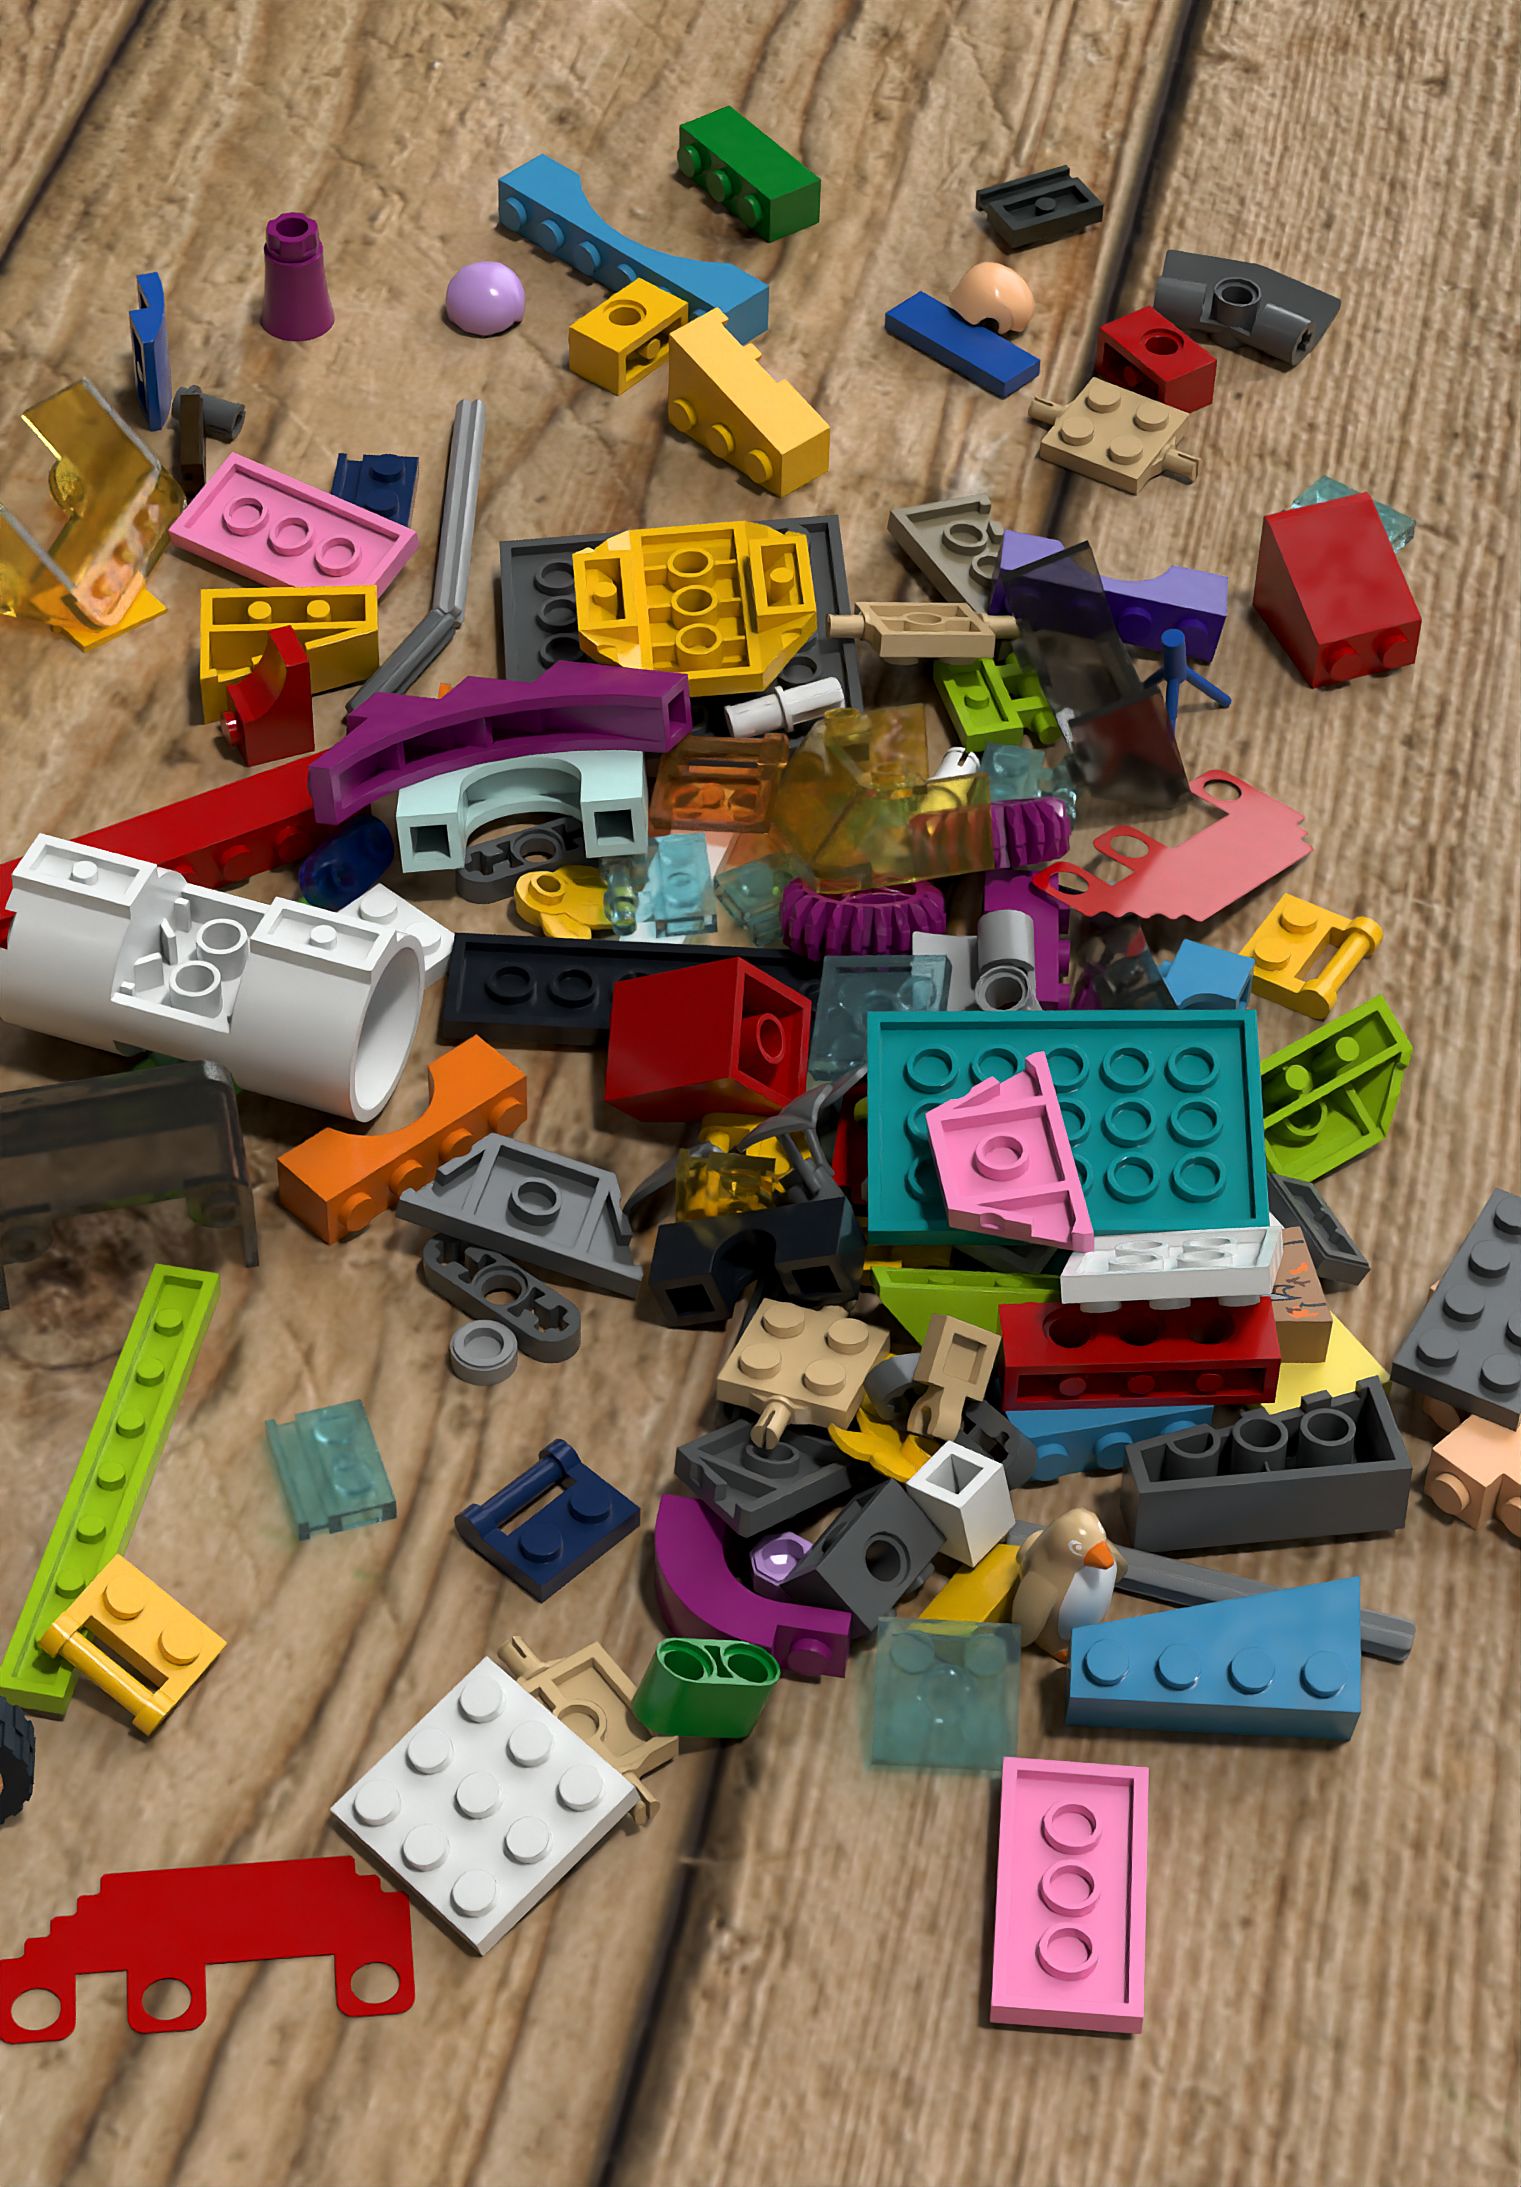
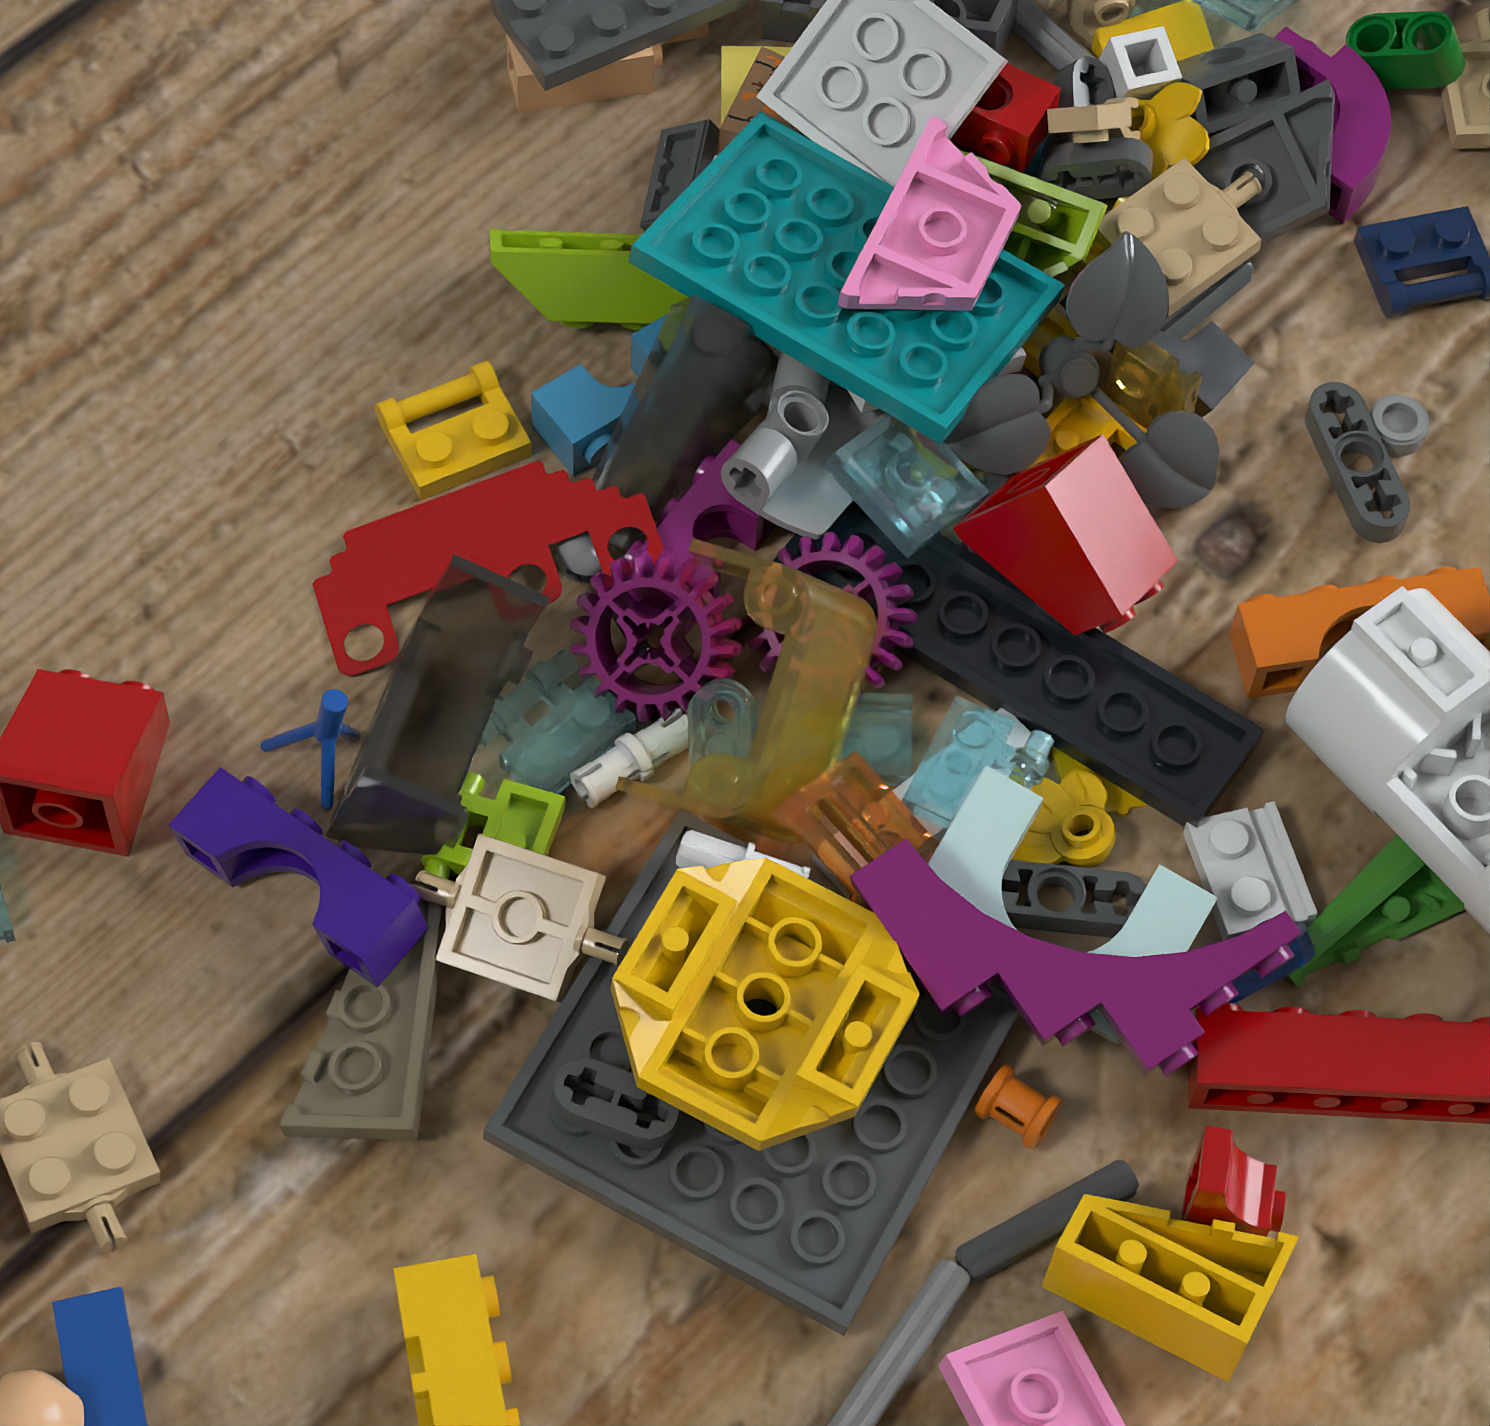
camera: 150 degrees left, 15 degrees up
dark grey wing [395,1132,644,1298] -> none

